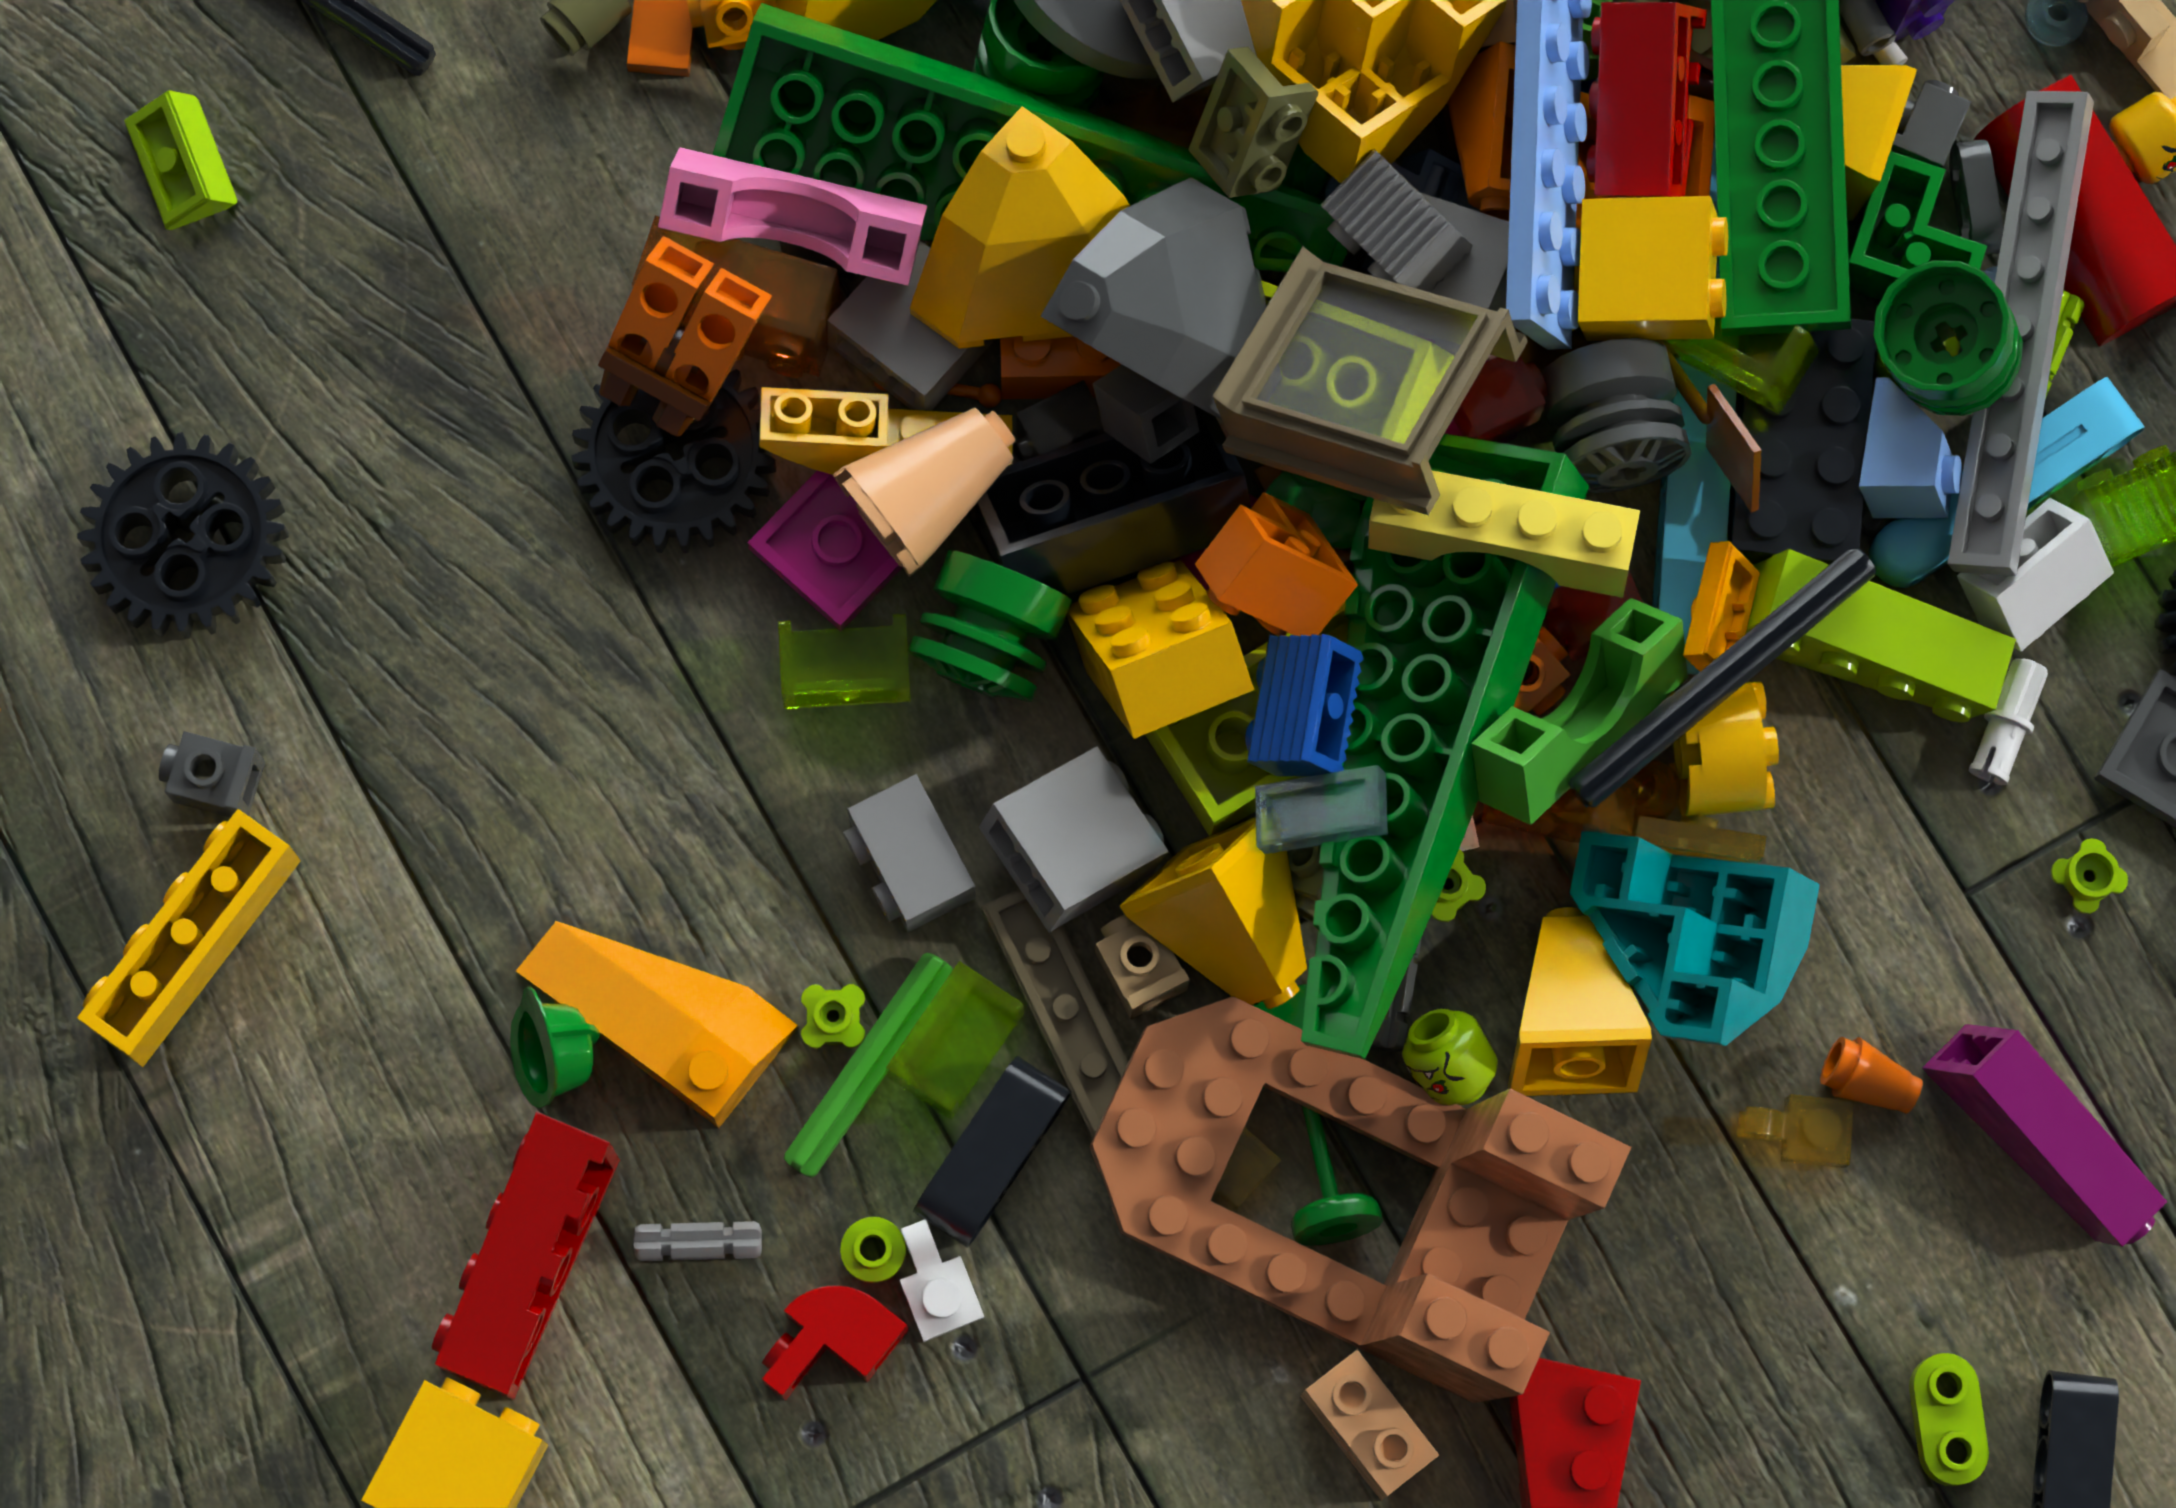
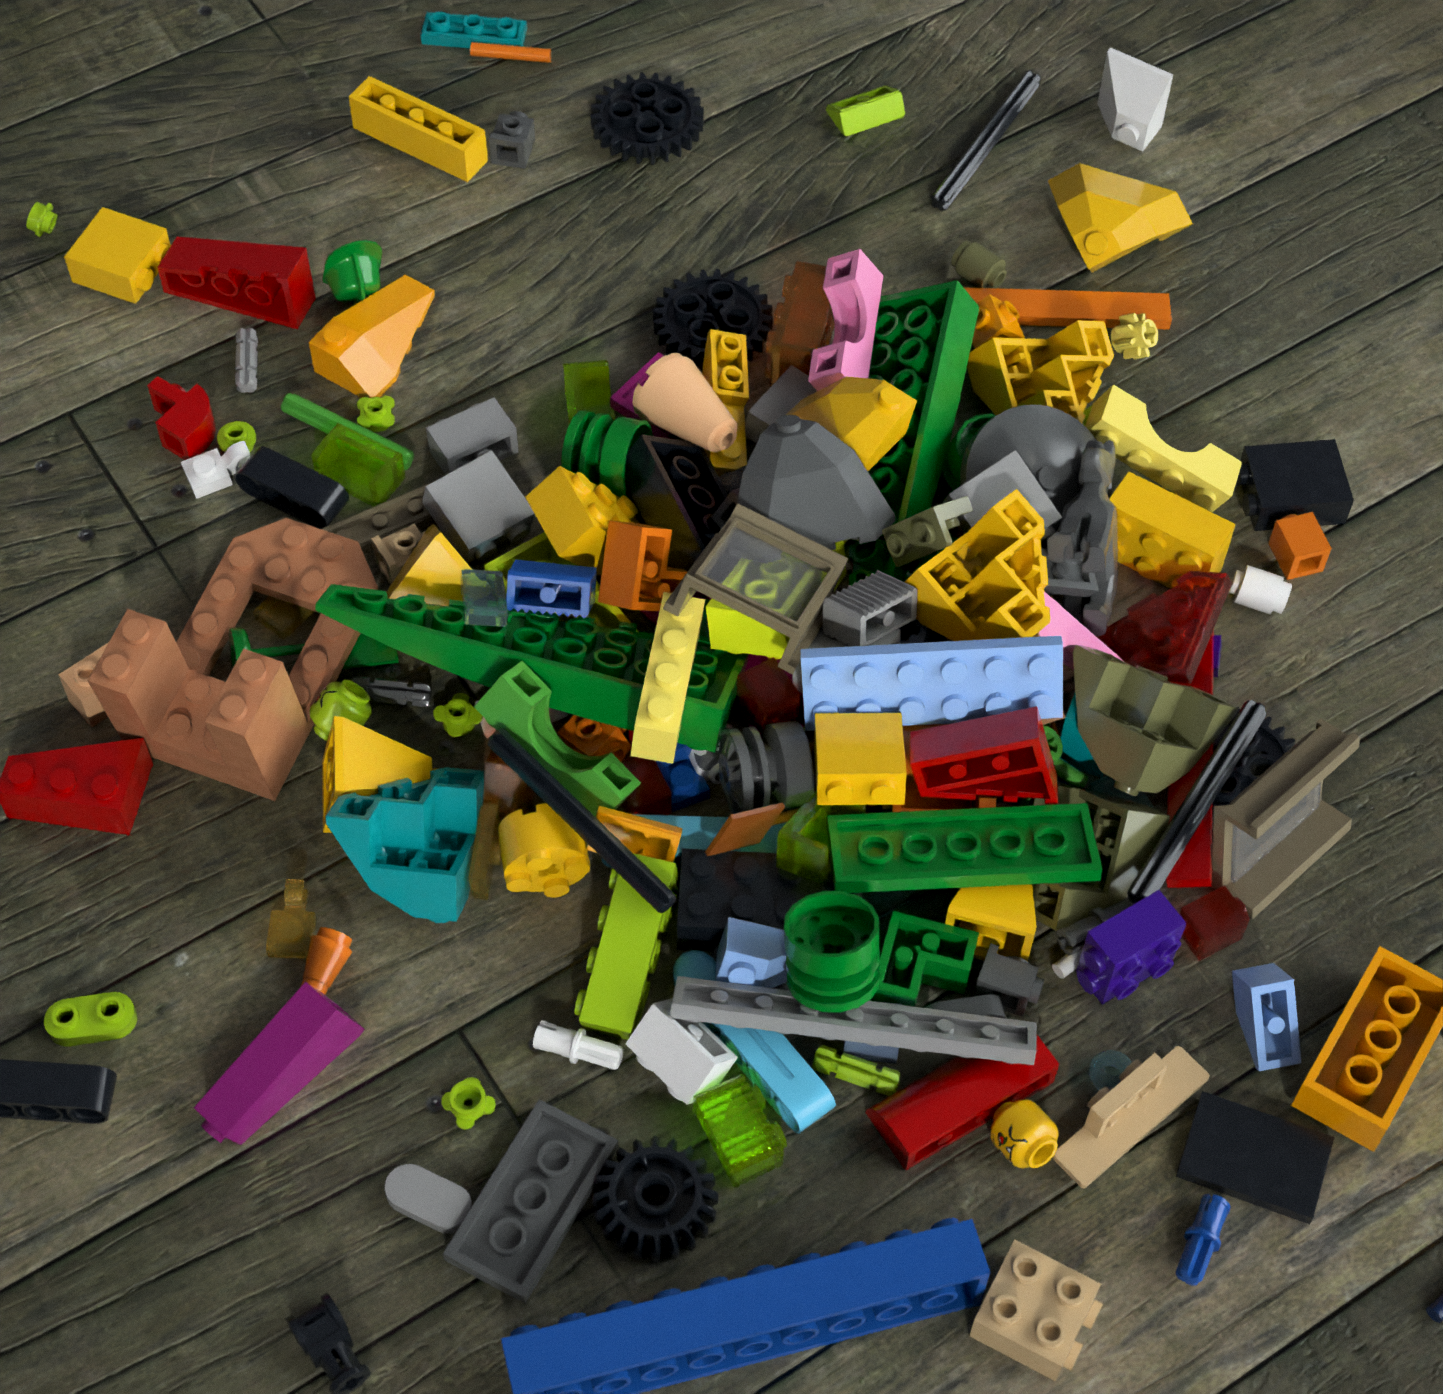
camera: 90 degrees right, 20 degrees down
orange hips [598,236,772,437] -> none

